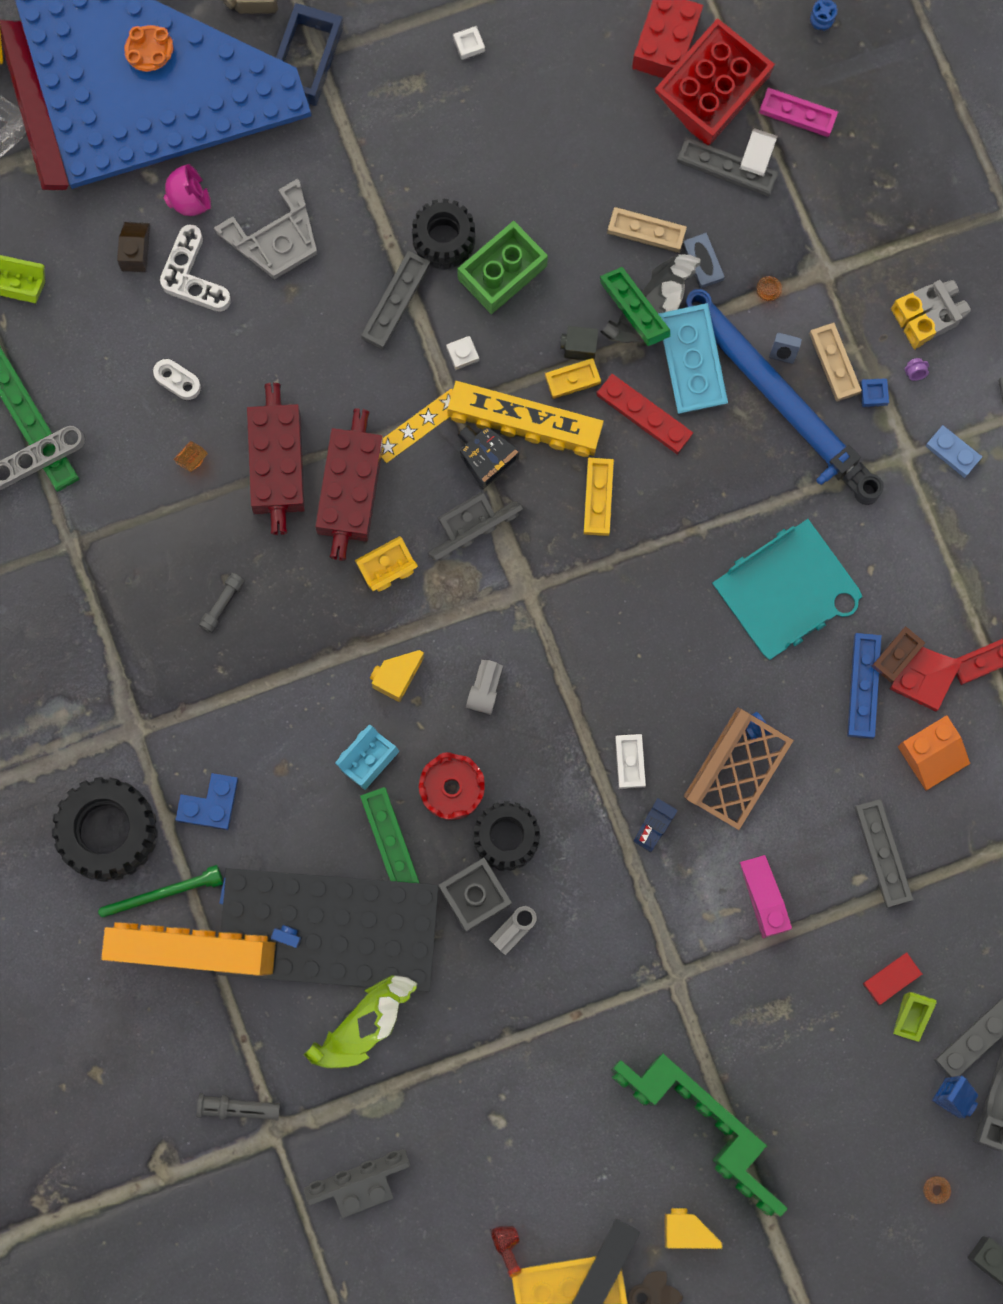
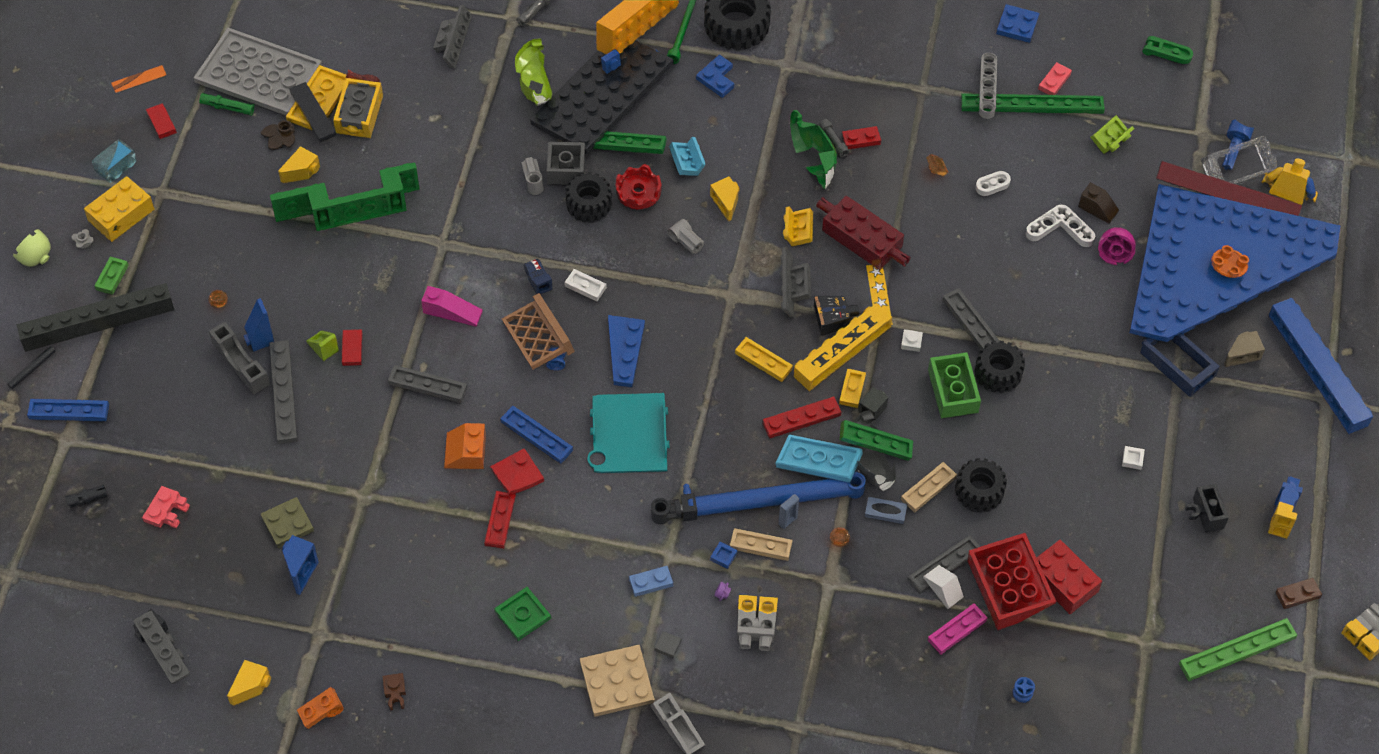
camera: 125 degrees right, 20 degrees down
light grey wing [214,178,317,279] -> none
dark red brick [247,382,305,535] -> none
reddish brown plate [871,626,925,683] -> none
none -> piece [333,78,383,138]
none -> blue wing [608,315,645,388]
none -> green animal [790,110,837,189]
none -> red plate [842,126,881,149]
none -> black tyre [955,458,1007,513]

